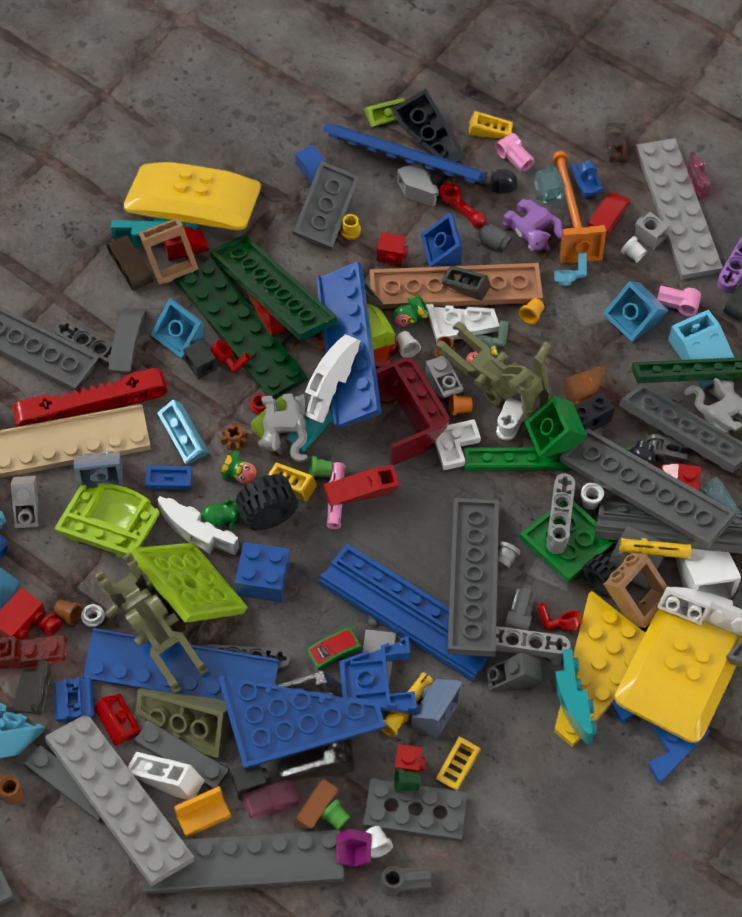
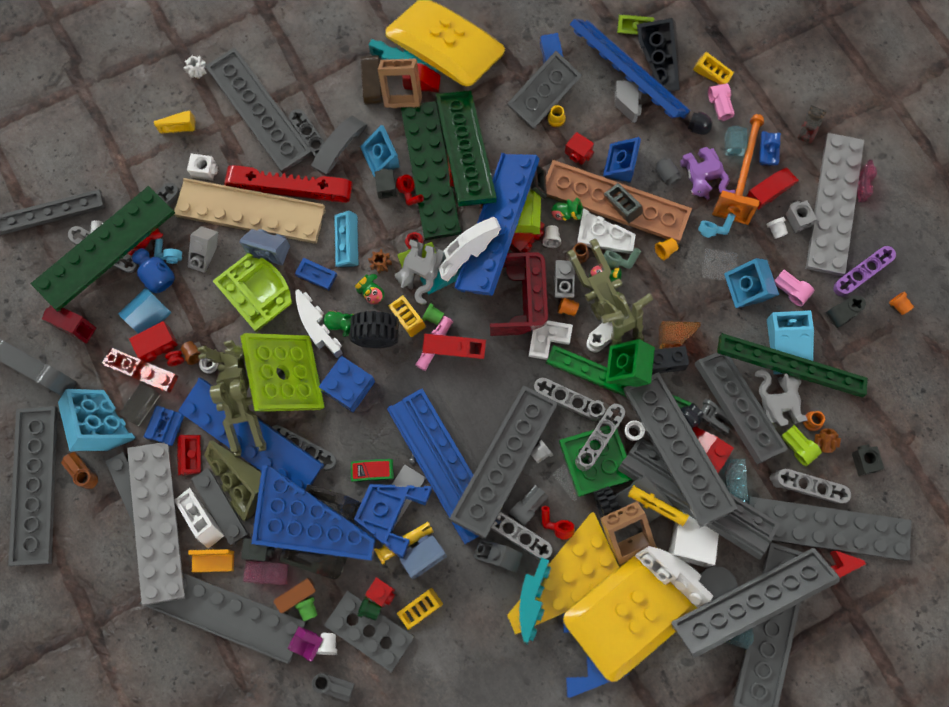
camera: 30 degrees right, 15 degrees up
red piece [440,183,487,229] -> none
none -> light grey beam [534,378,606,421]

